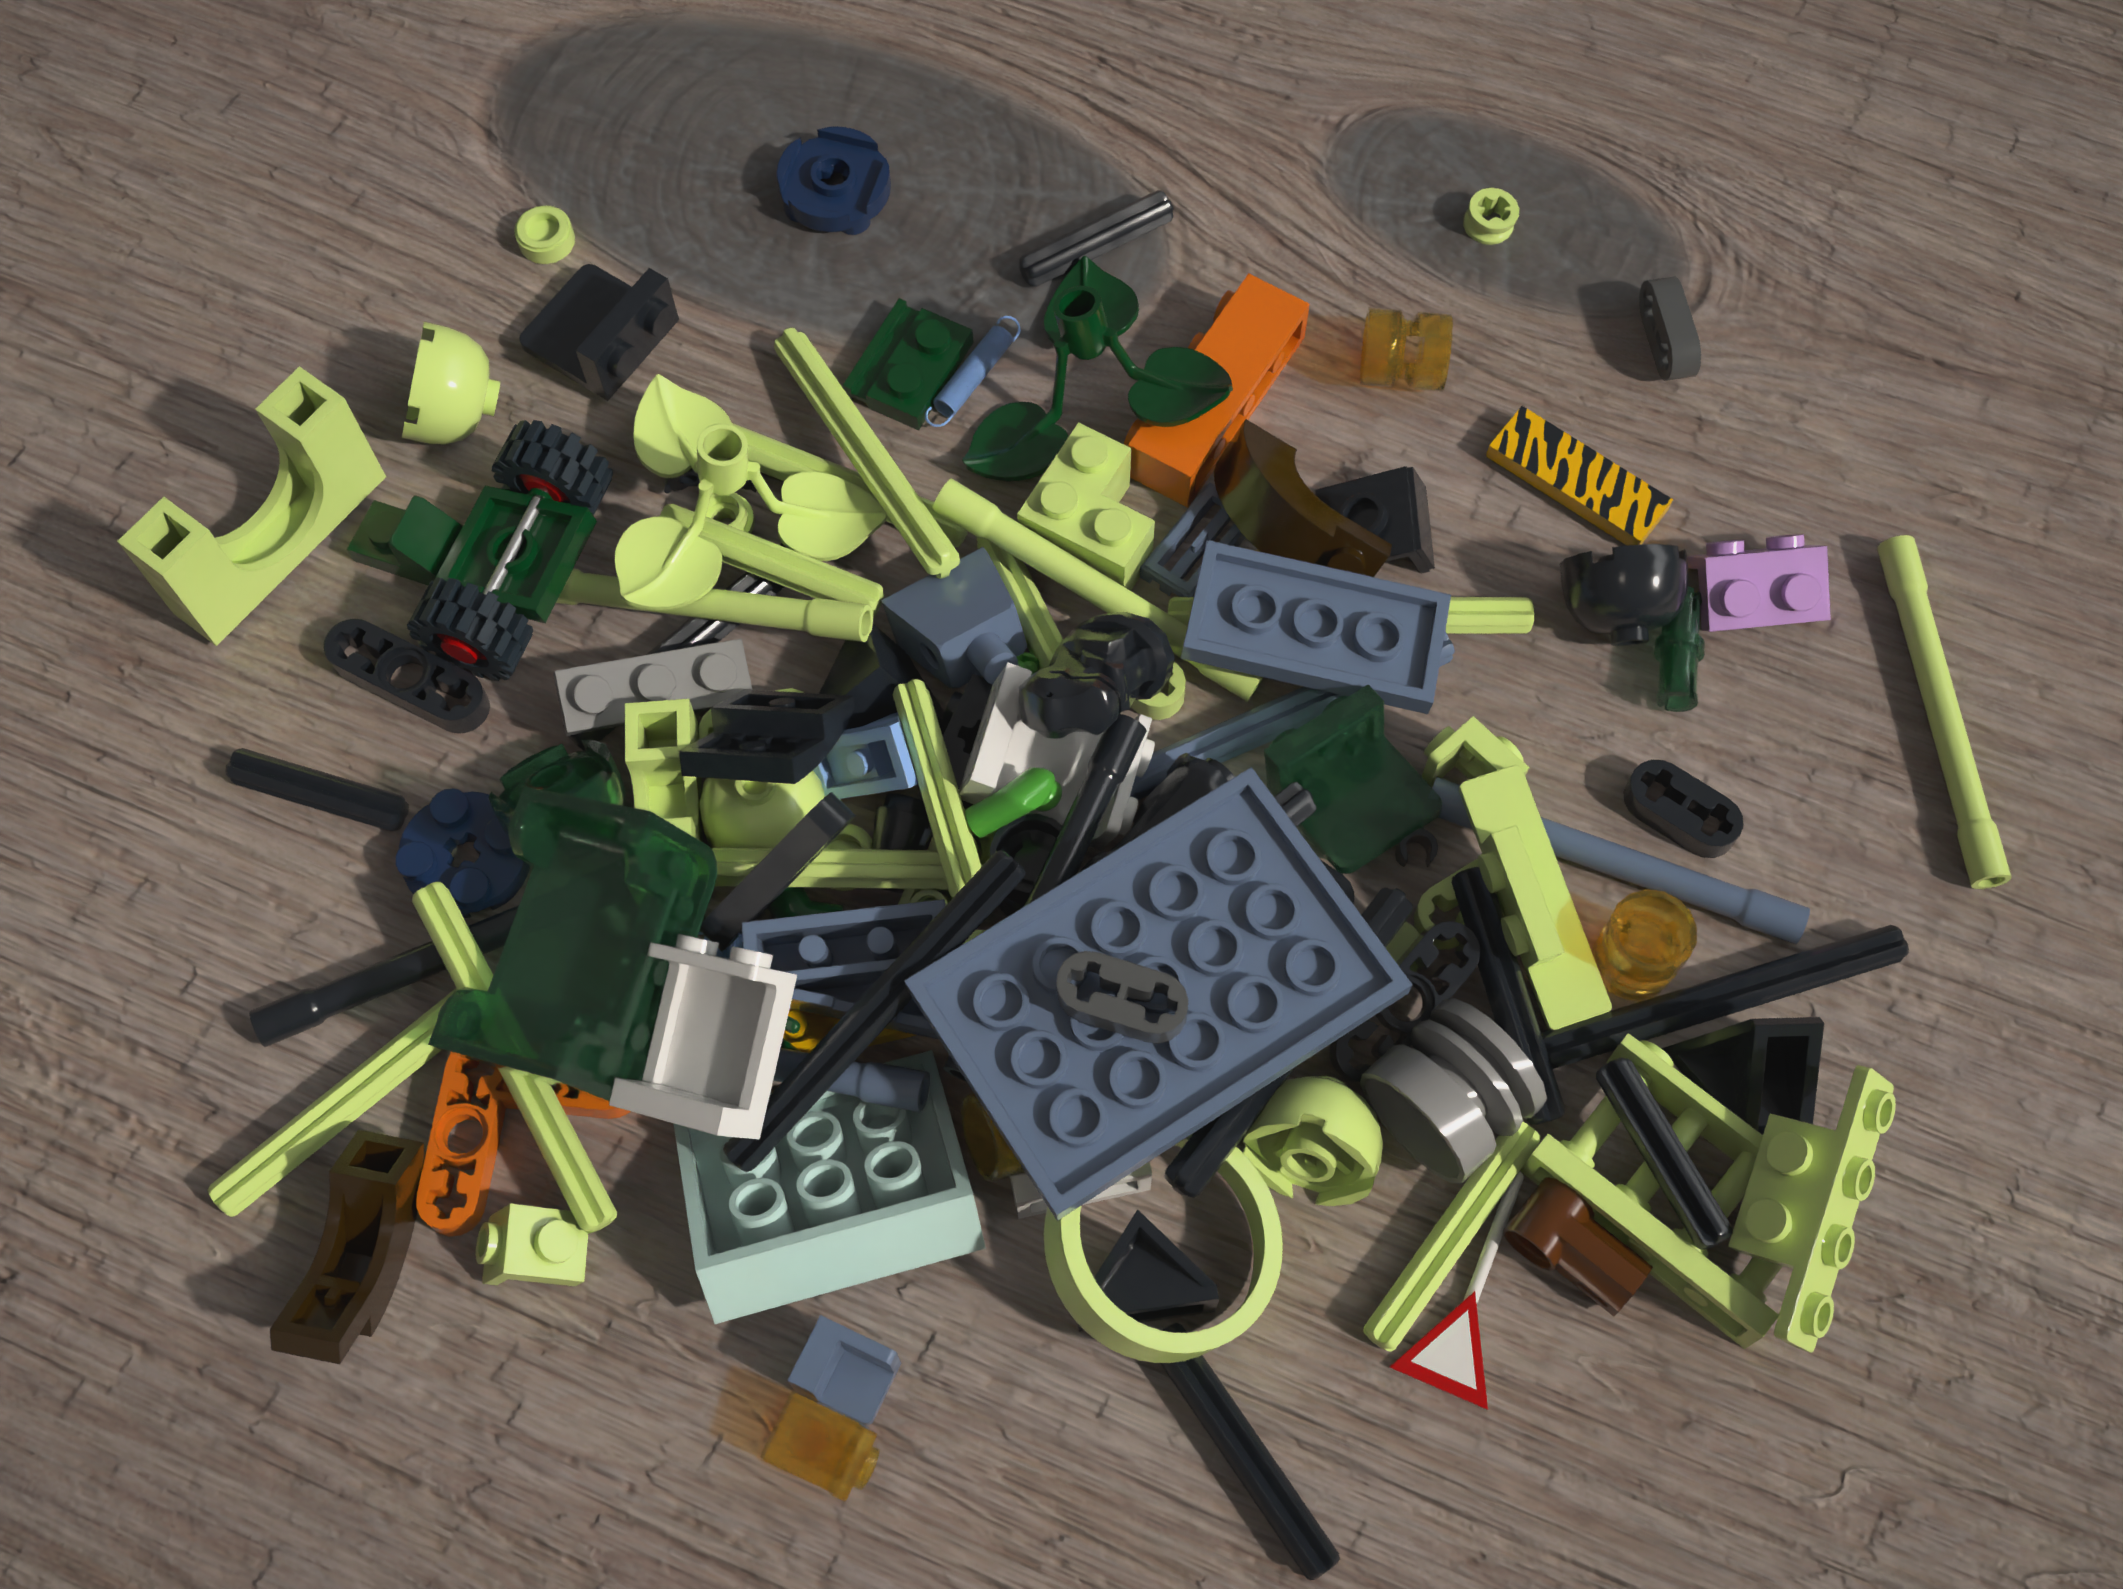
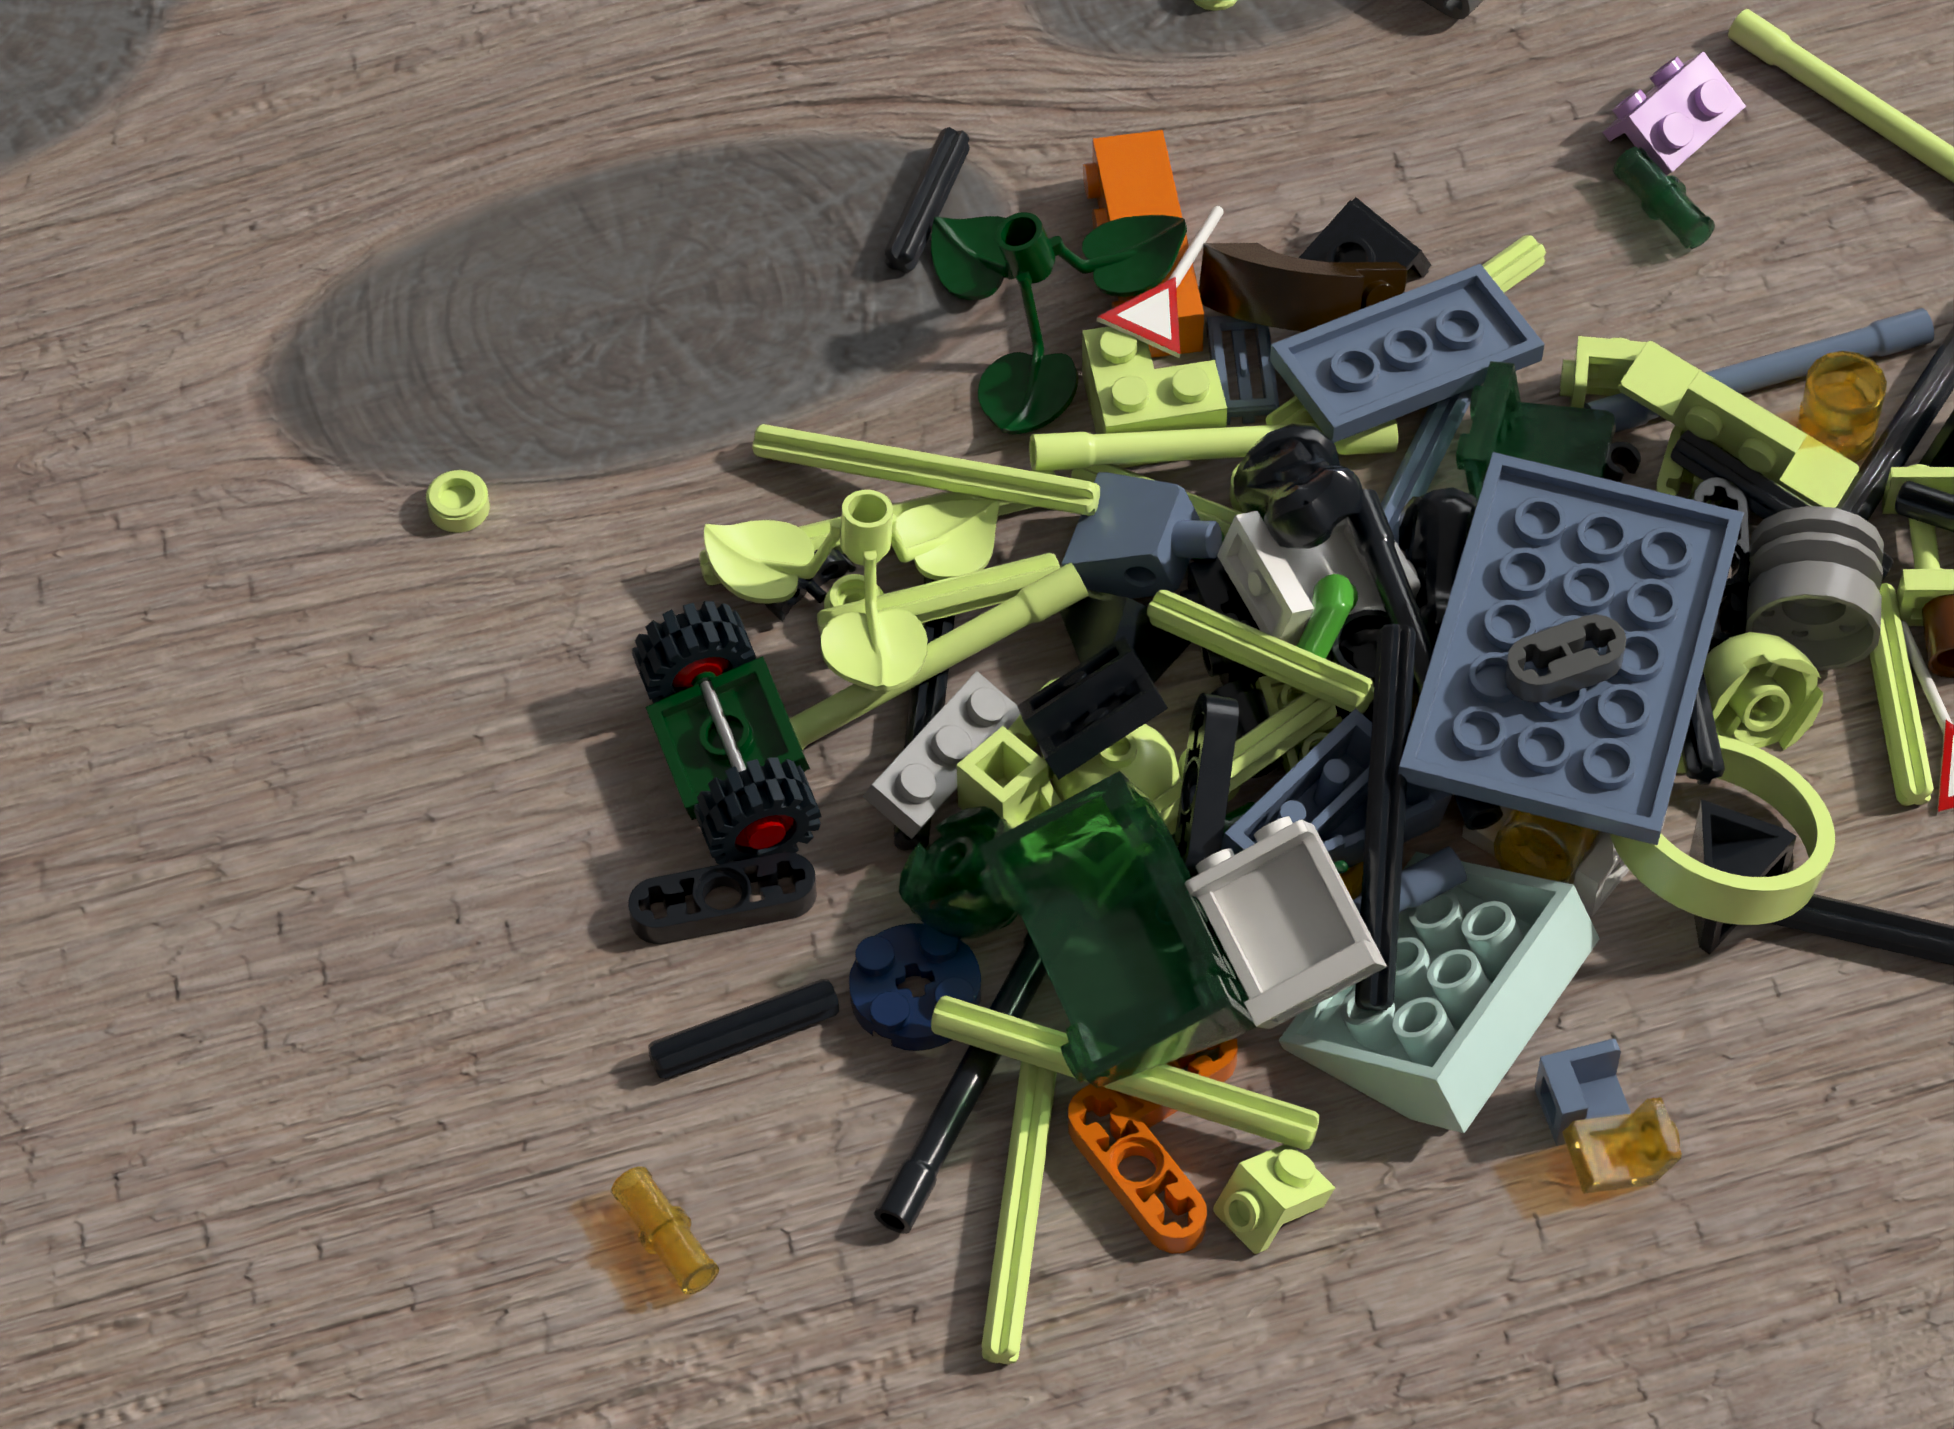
camera: 40 degrees left, 10 degrees down
yellowish green arch [117,366,386,646] -> none
dark brown arch [270,1129,424,1365] -> none
dark green slope [347,495,463,585] -> none
yellowish green cylinder [402,322,501,445] -> none
black bracket [519,264,679,401] -> none
dark blue plate [777,126,891,235] -> none
light blue slope [813,712,918,799] -> none
dark green plate [843,298,974,430] -> none
light blue piece [925,316,1021,427] -> none
clear yellow wheel [1360,307,1453,392] -> none
yellow tile [1486,406,1673,545] -> none
black cylinder [1560,544,1689,646] -> none
black beam [1623,759,1744,858] -> none
none -> clear yellow pin [611,1166,719,1295]
none -> white piece [1096,206,1224,358]

